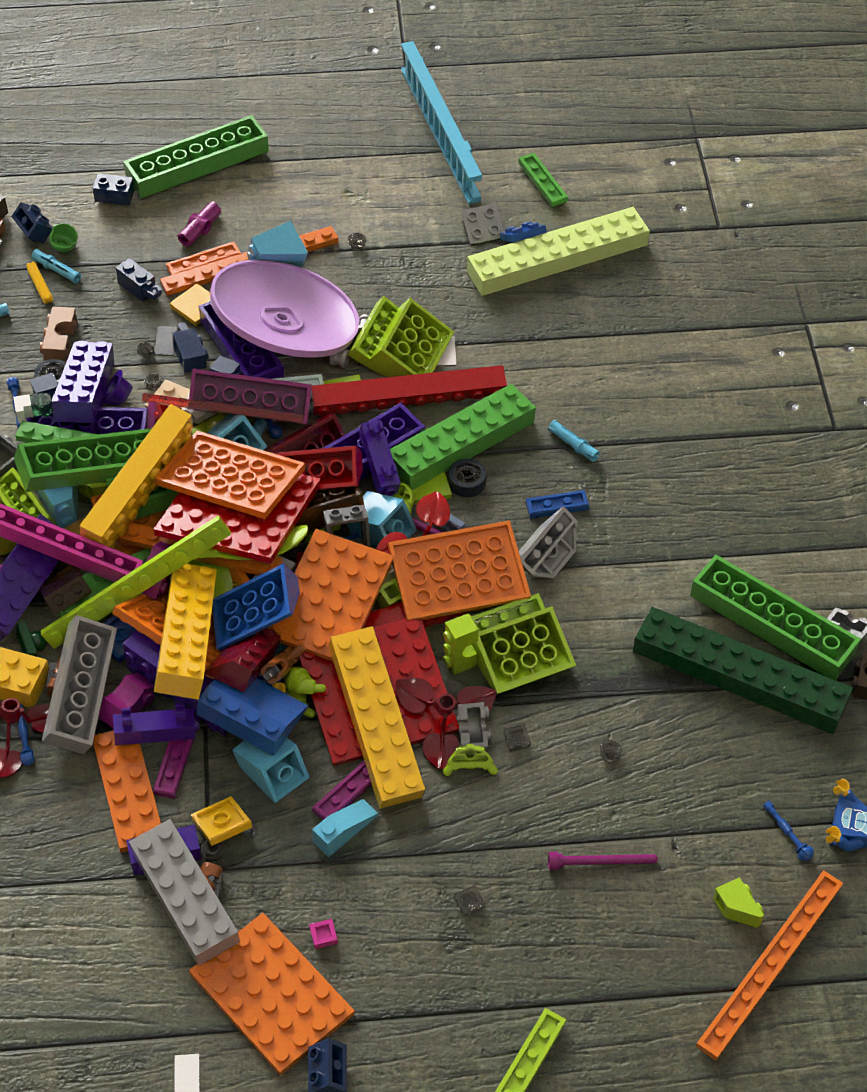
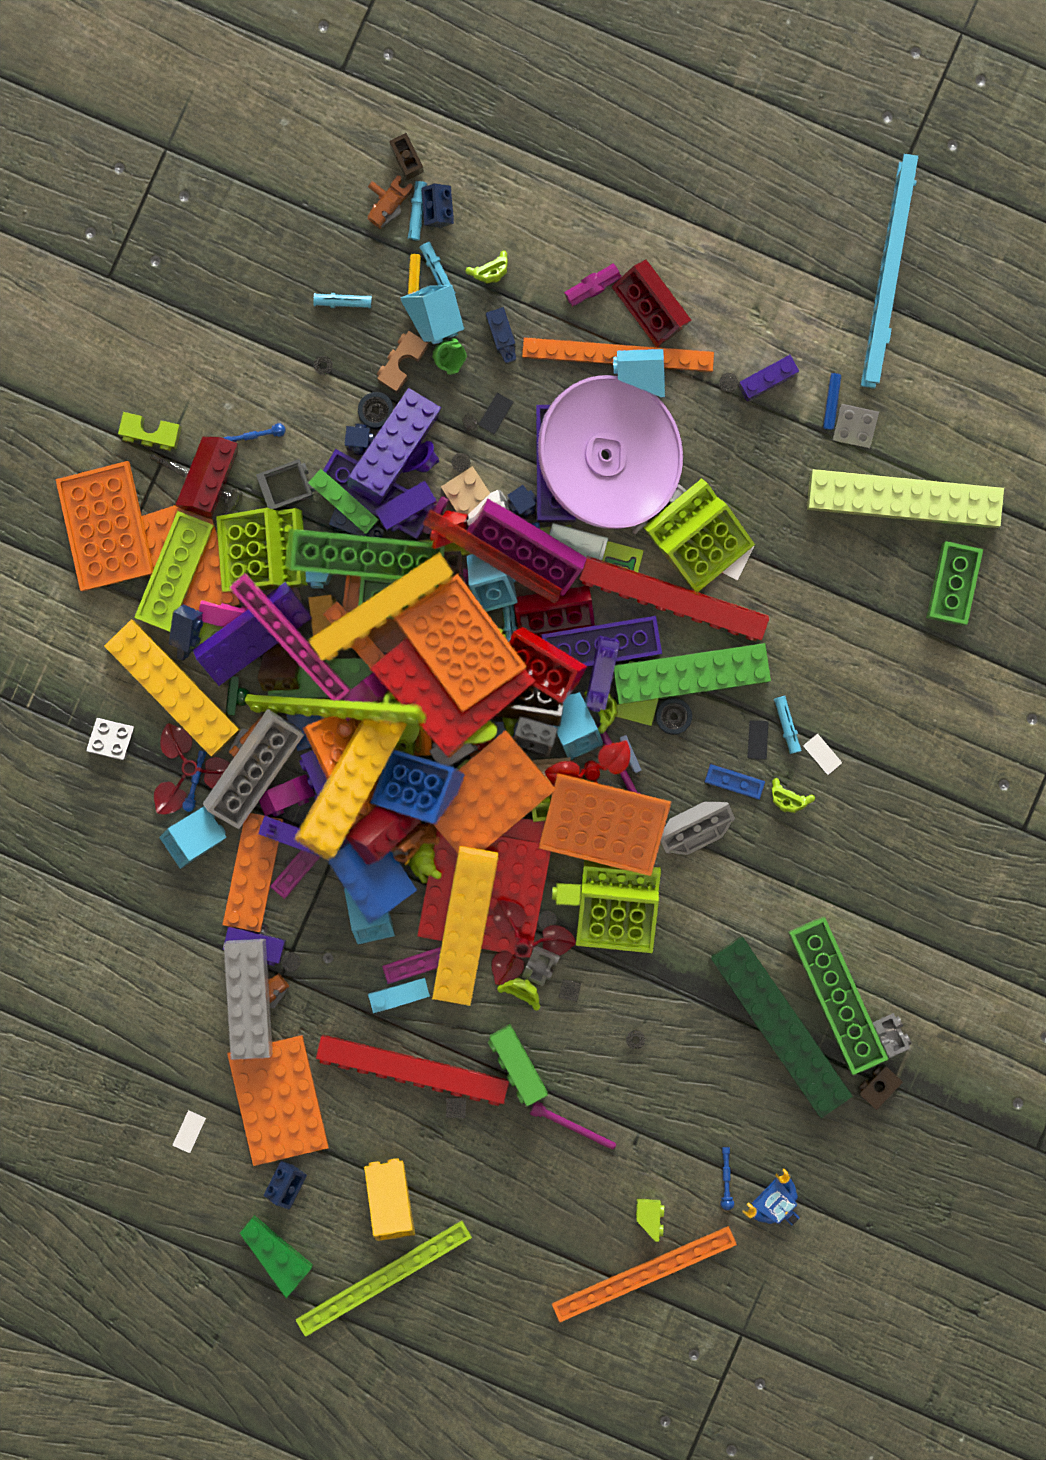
camera: 30 degrees right, 35 degrees up
blue piece [6,377,21,428] -> none
leg [14,393,53,423] -> none
bright green hair [49,223,78,253] -> none
dark blue brick [93,174,135,205] -> none
bright green brick [123,115,269,199] -> none
orange tile [166,242,241,276] -> none
yellow tile [170,284,210,326] -> none
dark blue hinge [173,322,209,373] -> none
yellow tile [191,796,252,846] -> none
dark pink plate [309,919,338,949] -> none
blue plate [499,221,547,242] -> none
bright green plate [518,153,568,207] -> none
none -> medium azure slope [159,806,227,869]
none -> red brick [316,1035,509,1106]
none -> yellow slope [364,1159,415,1241]
none -> dark purple brick [375,481,437,532]
none -> medium azure slope [401,285,464,344]
none -> medium azure pin [408,181,427,241]
none -> bright green cap [432,338,467,374]
none -> lime piece [465,251,508,284]
none -> bright green brick [488,1024,548,1106]
none -> dark red slope [612,260,692,348]
none -> dark purple brick [738,355,799,402]
none -> black sticker [748,720,769,759]
none -> lime piece [772,778,815,813]
none -> white sticker [803,734,842,775]
none -> blue axle [823,373,841,430]
none -> bright green brick [926,541,983,626]

